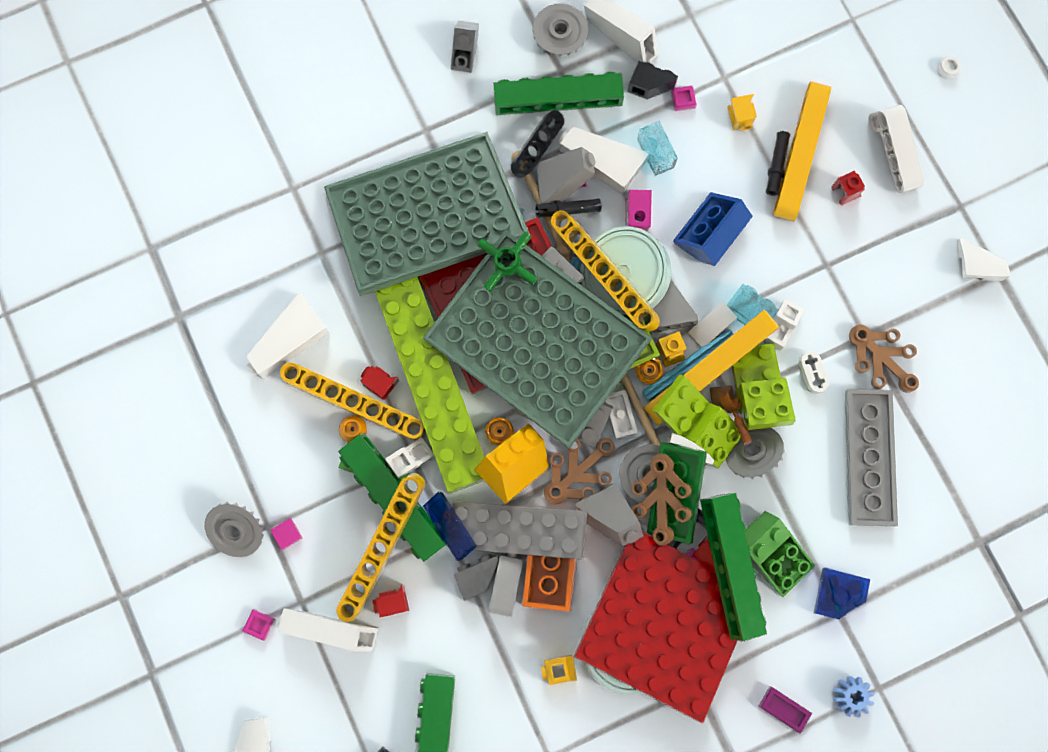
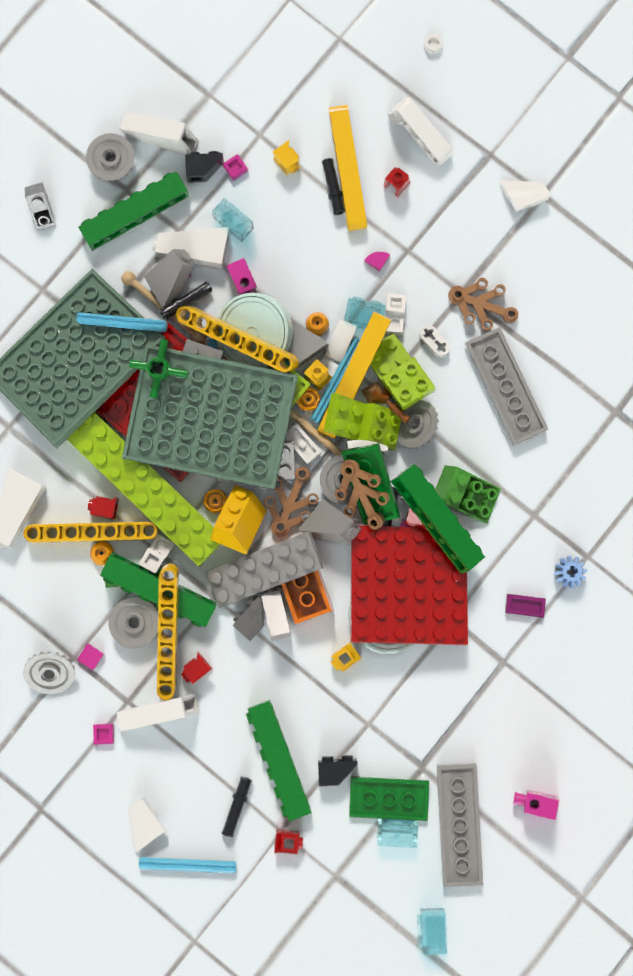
camera: 25 degrees left, 5 degrees up
clear blue tile [423,491,477,561] -> none
black beam [511,110,564,178] -> none
blue slope [673,192,753,266] -> none
clear blue plate [814,568,871,619] -> none
none -> medium azure axle [76,312,168,332]
none -> light grey gear [109,597,158,648]
none -> light orange plate [305,312,329,336]
none -> dark pink tile [364,252,390,272]

